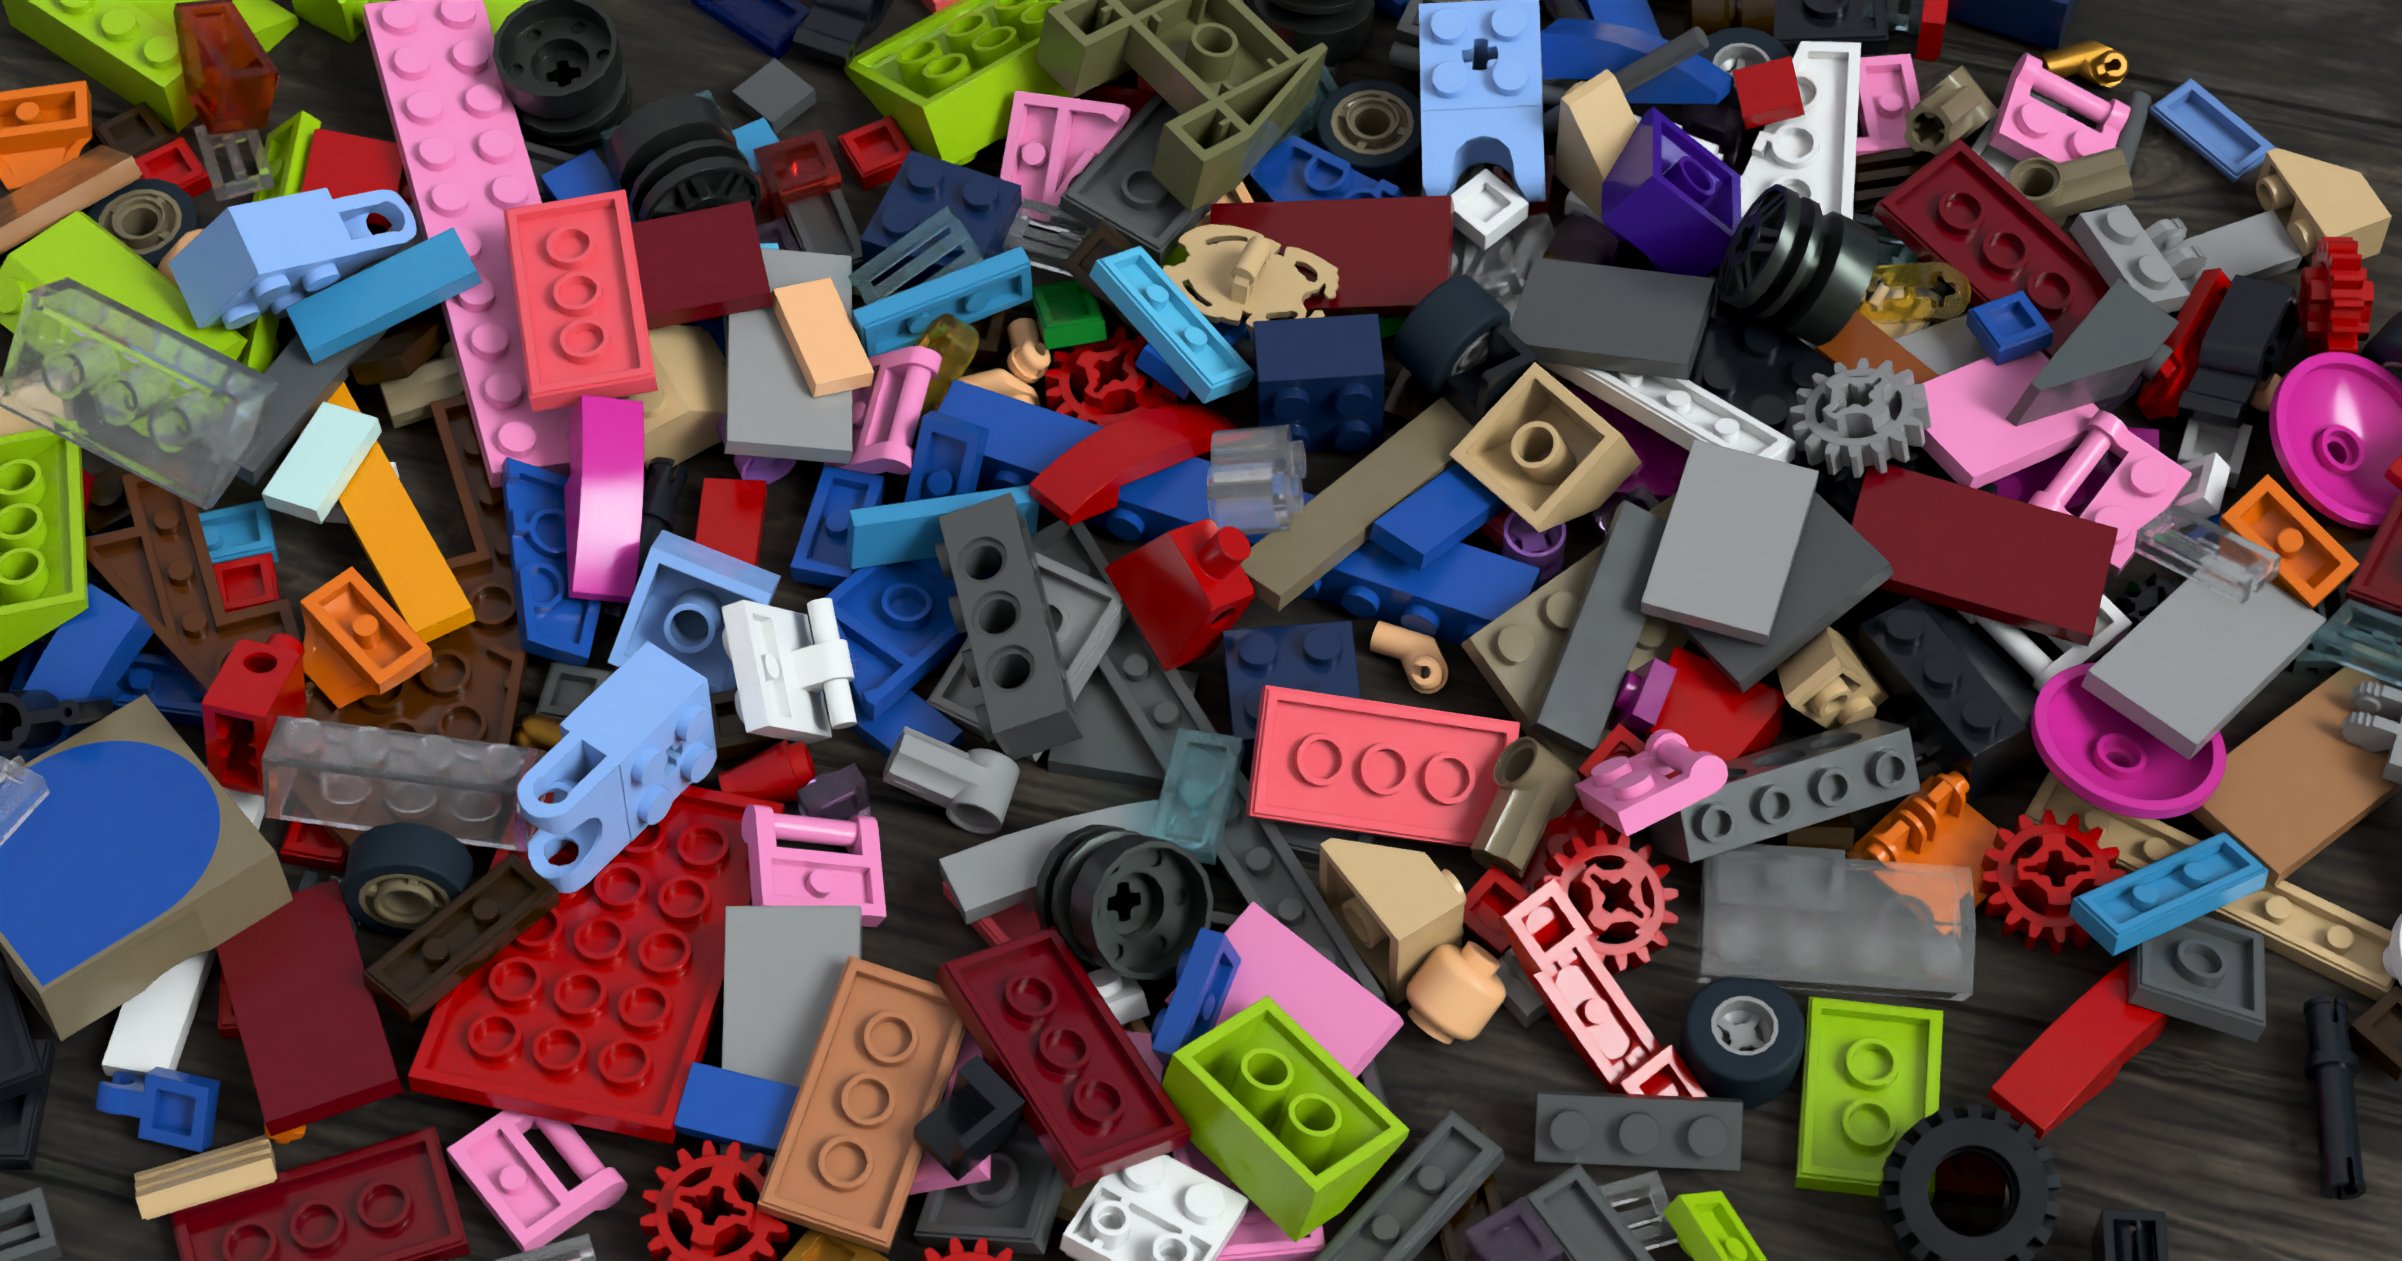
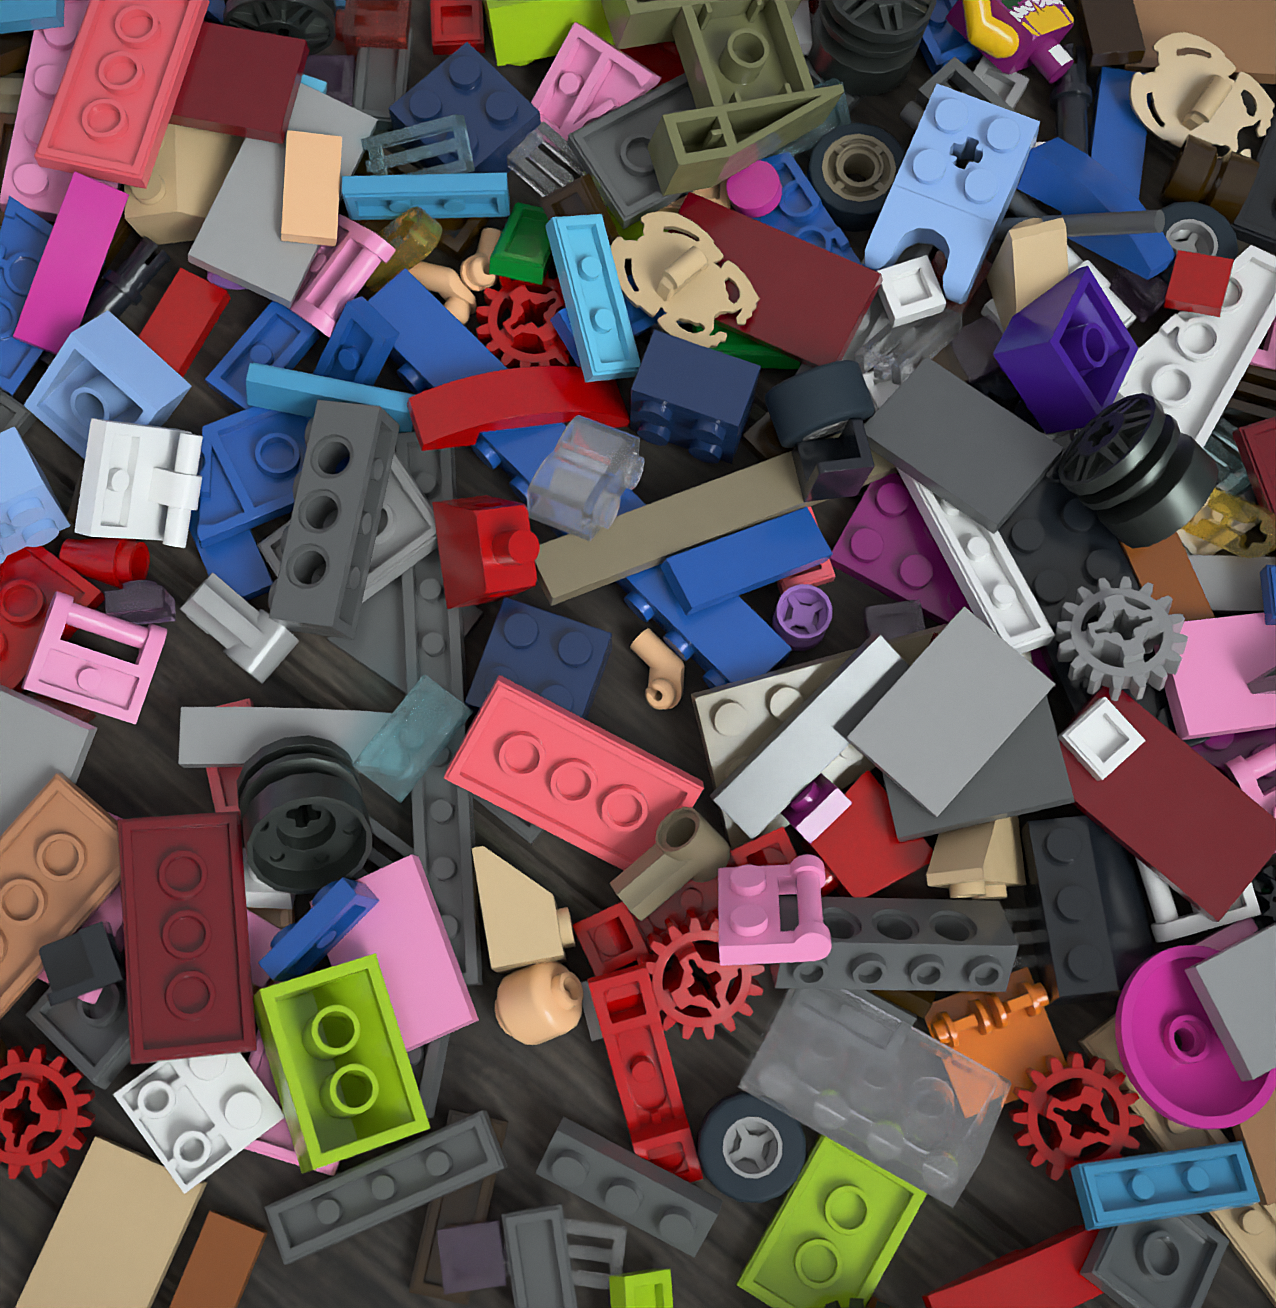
camera: 20 degrees right, 20 degrees up
tan slope [1449,362,1641,533] -> none
none -> dark pink tile [726,160,782,218]
none -> white tile [1058,697,1145,781]

